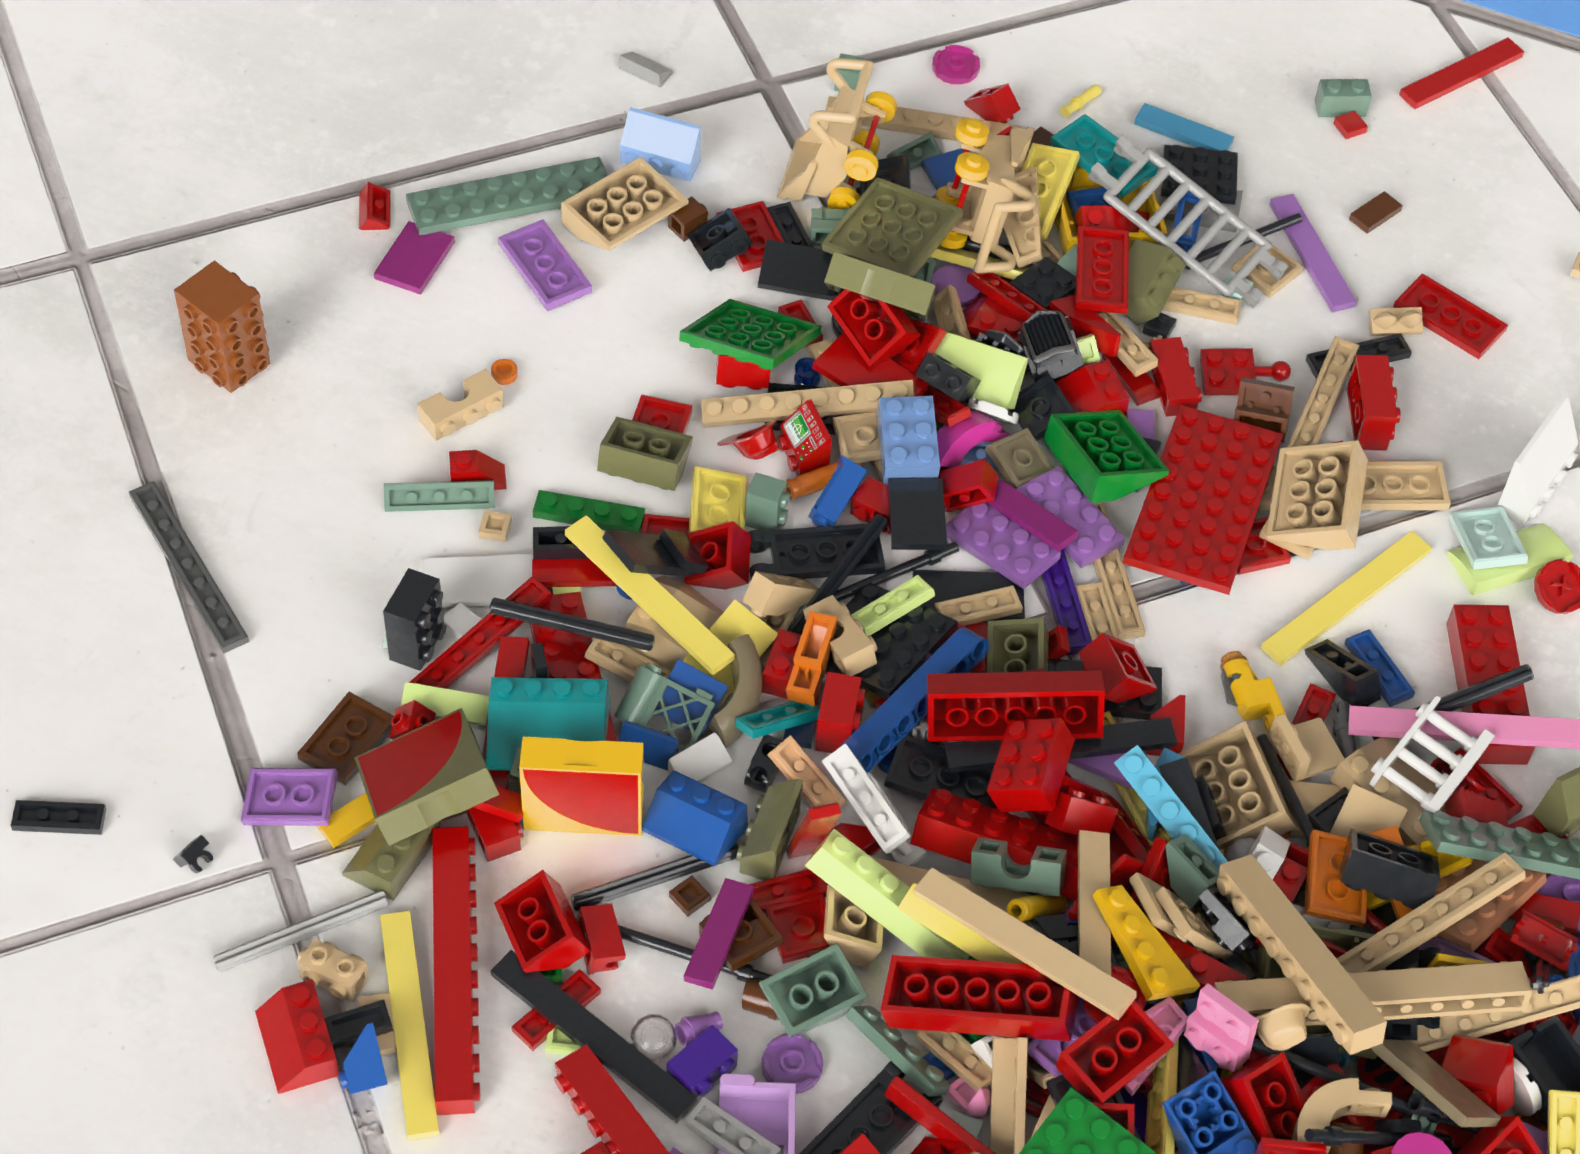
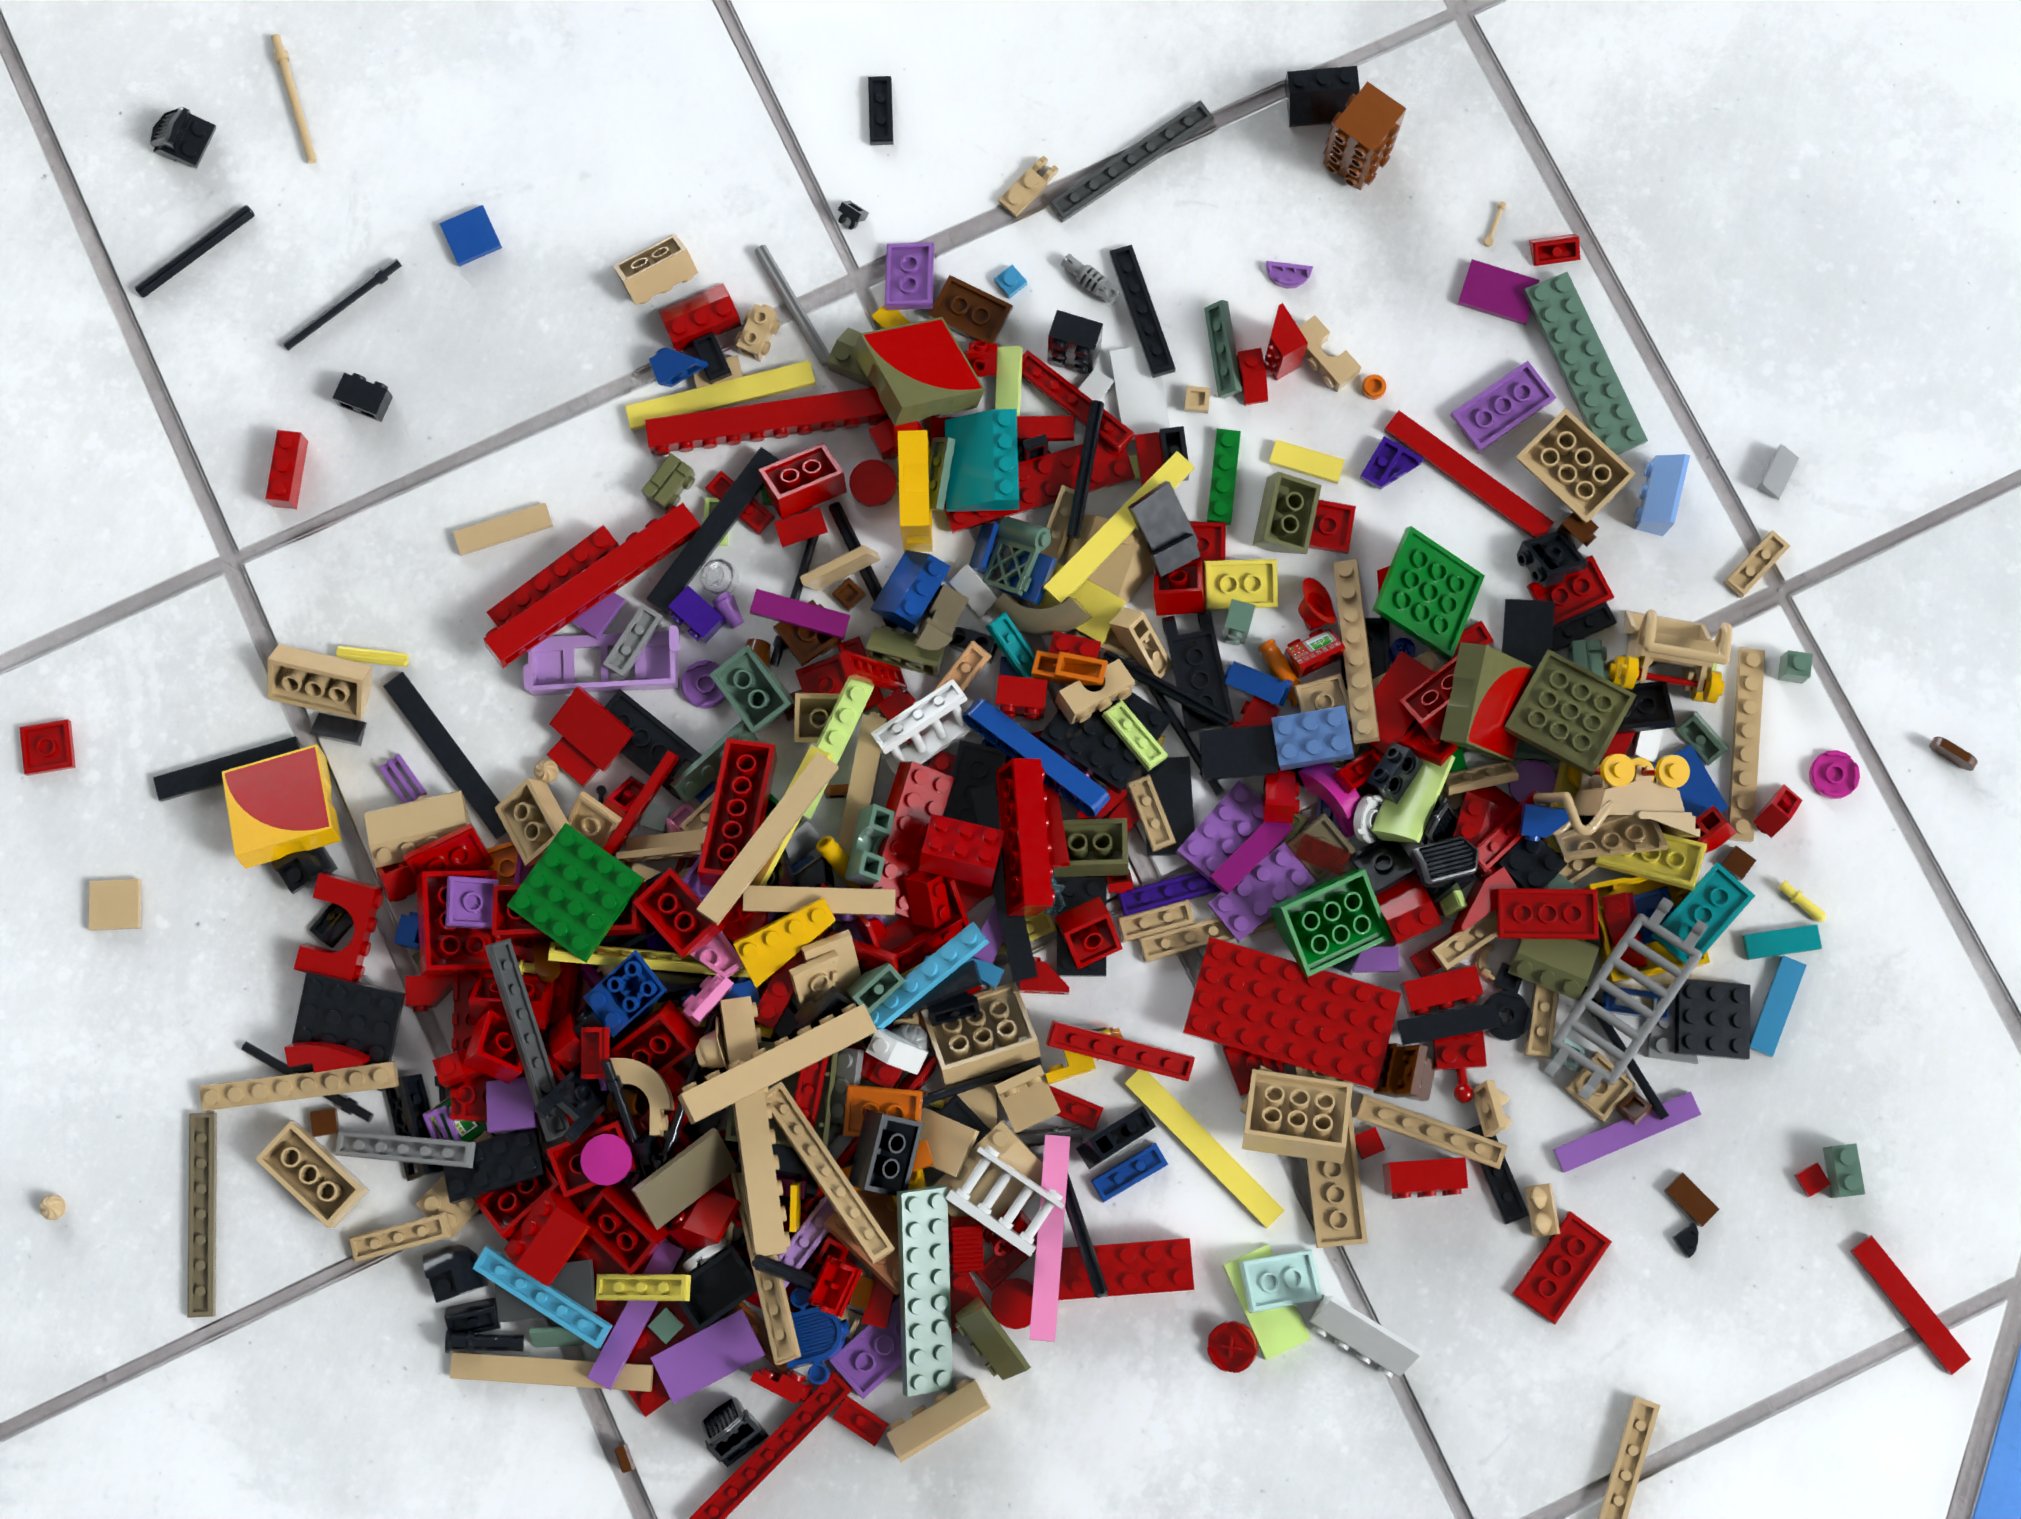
camera: 90 degrees right, 25 degrees up
none -> tan slope [613,234,698,305]
none -> olive brick [641,453,695,512]
none -> tan tile [800,545,881,591]
none -> red tile [849,459,897,507]
none -> dark tan brick [914,584,969,650]
none -> red plate [928,750,956,776]
none -> red tile [991,1278,1033,1330]
none -> dark azure plate [994,264,1027,299]
none -> tan hinge [999,156,1059,218]
none -> red tile [1046,1020,1195,1081]
none -> light grey hinge [1061,253,1120,304]
none -> black tile [1109,244,1176,378]
none -> red slope [1264,303,1308,381]
none -> medium lavender tile [1266,261,1313,289]
none -> light yellow tile [1269,440,1345,484]
none -> black slope [1285,66,1360,127]
none -> clear red tile [1295,833,1351,876]
none -> dark purple wing [1360,436,1424,490]
none -> red tile [1384,410,1554,538]
none -> black tile [1397,1003,1501,1046]
none -> tan tile [1473,1080,1513,1137]
none -> tan hinge [1483,201,1506,247]
none -> black plate [1483,990,1532,1041]
none -> blue slope [1519,803,1570,841]
none -> reddish brown tile [1616,1091,1652,1126]
none -> black tile [1672,1223,1699,1258]
none -> tan tile [1723,530,1790,598]
none -> teal tile [1742,924,1822,960]

